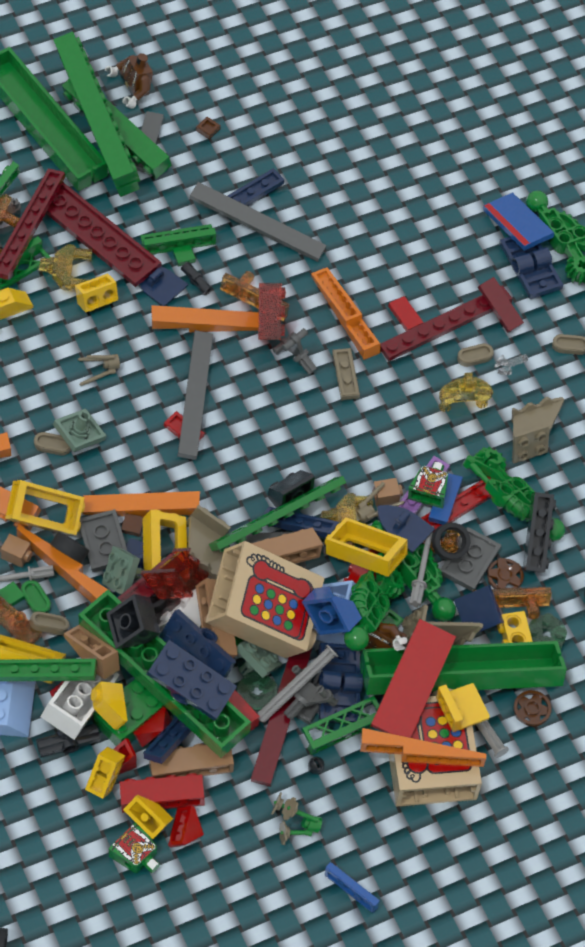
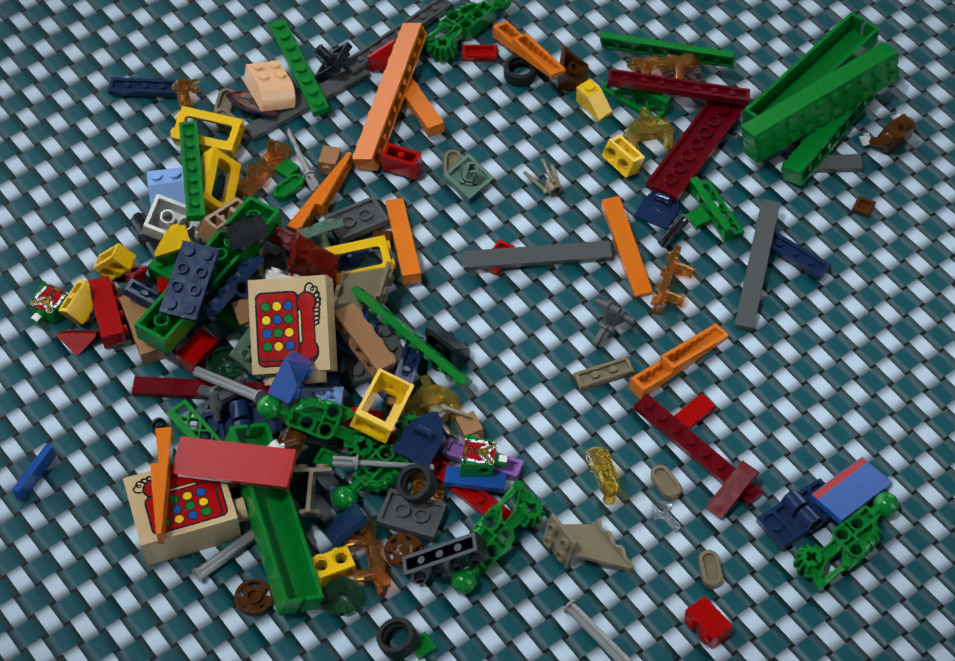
camera: 85 degrees right, 5 degrees down
yellow piece [5,480,85,536] -> none
dark tan tile [29,612,69,635] -> none
black tyre [50,531,89,563] -> none
clear red brick [258,283,285,340] -> none
plant [271,792,322,845] -> none
yellow bracket [436,683,490,732] -> none
none -> red brick [381,143,422,180]

